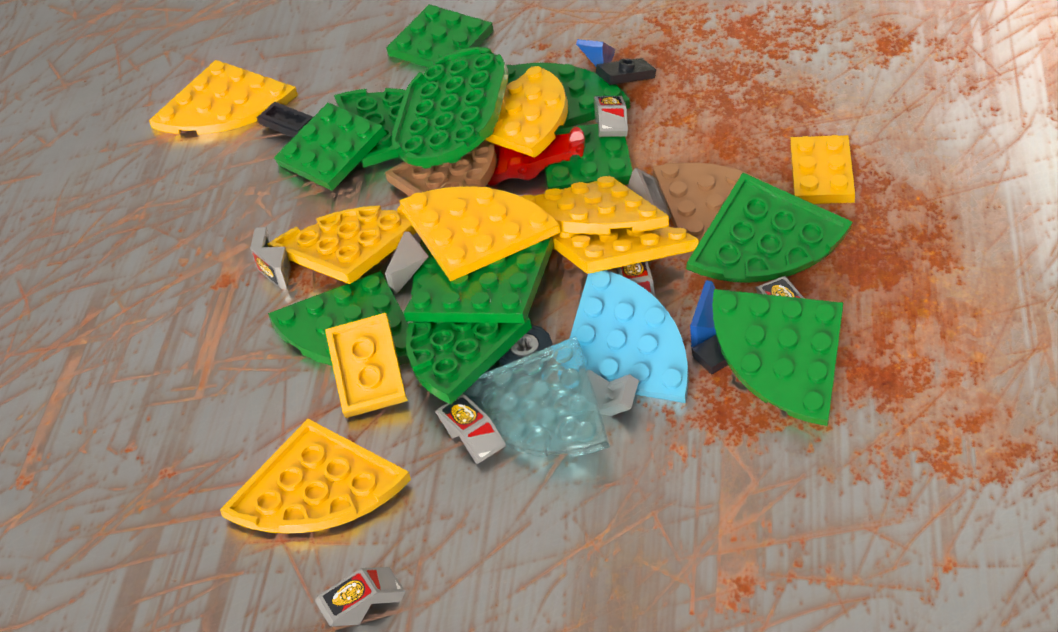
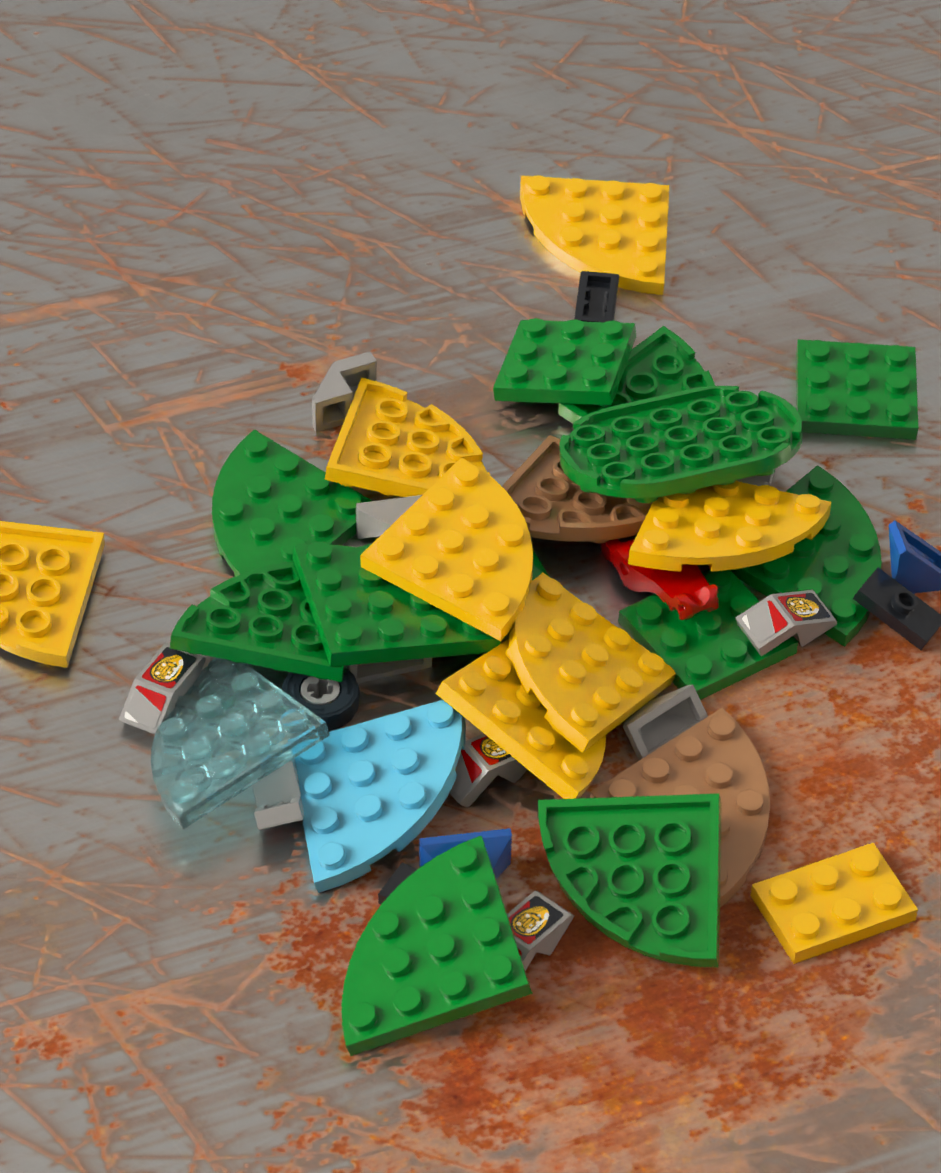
camera: 55 degrees right, 0 degrees up
yellow plate [325,313,408,418] -> none

